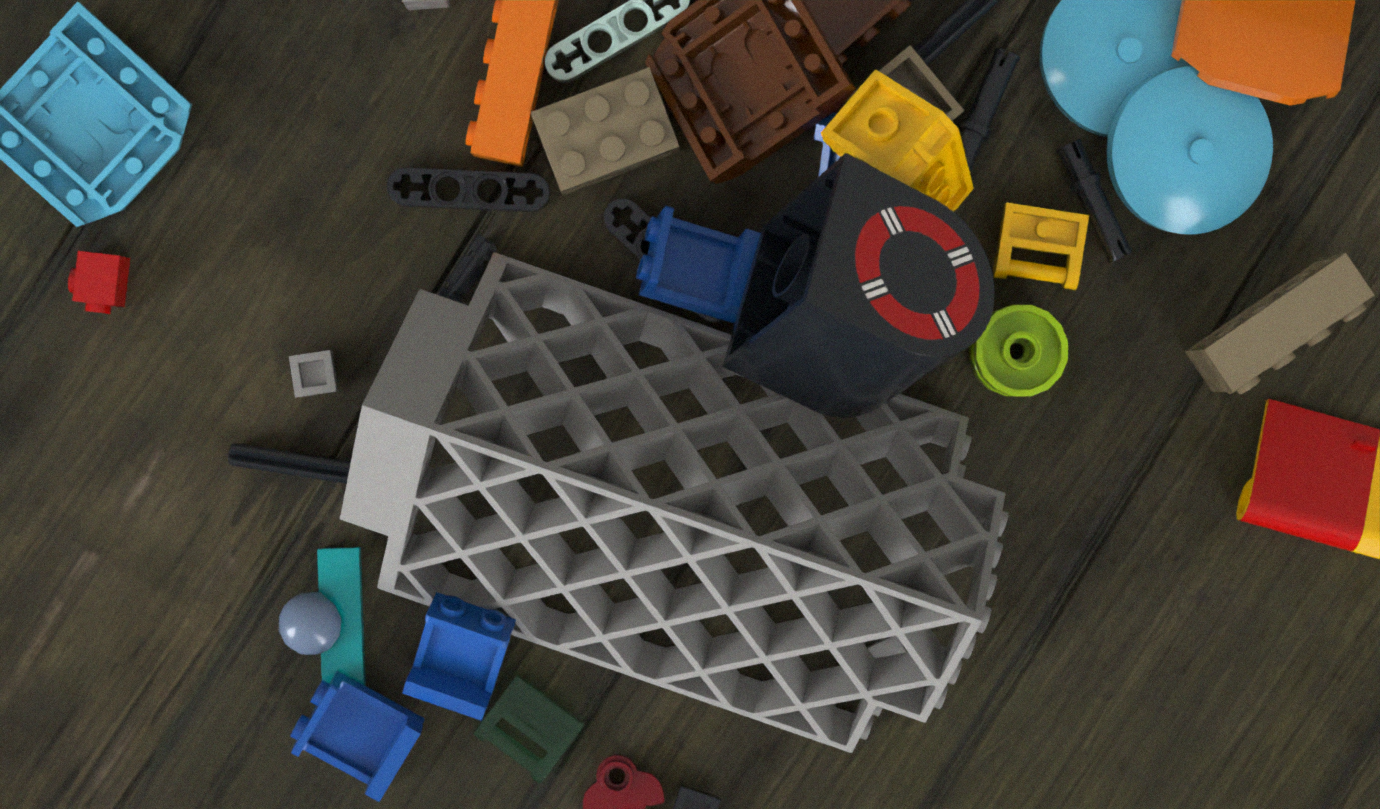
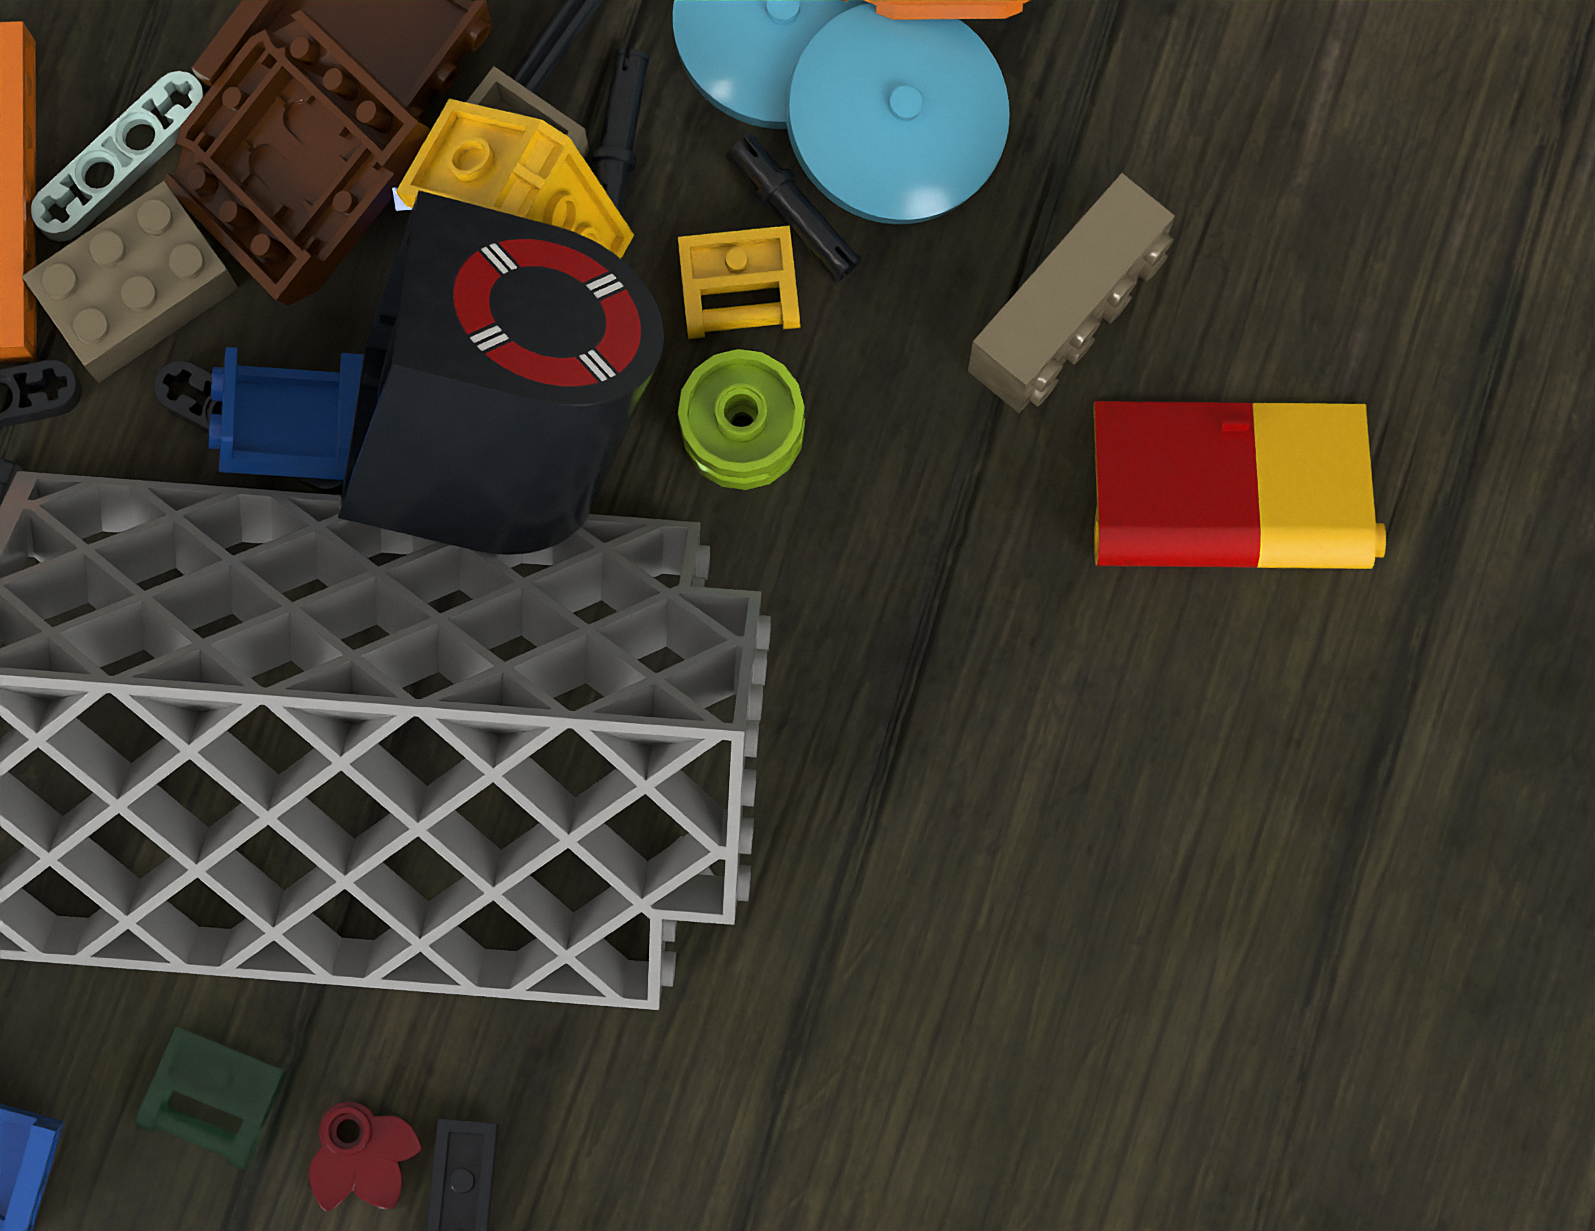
camera: 20 degrees left, 10 degrees down
blue panel [402,592,516,721] -> none

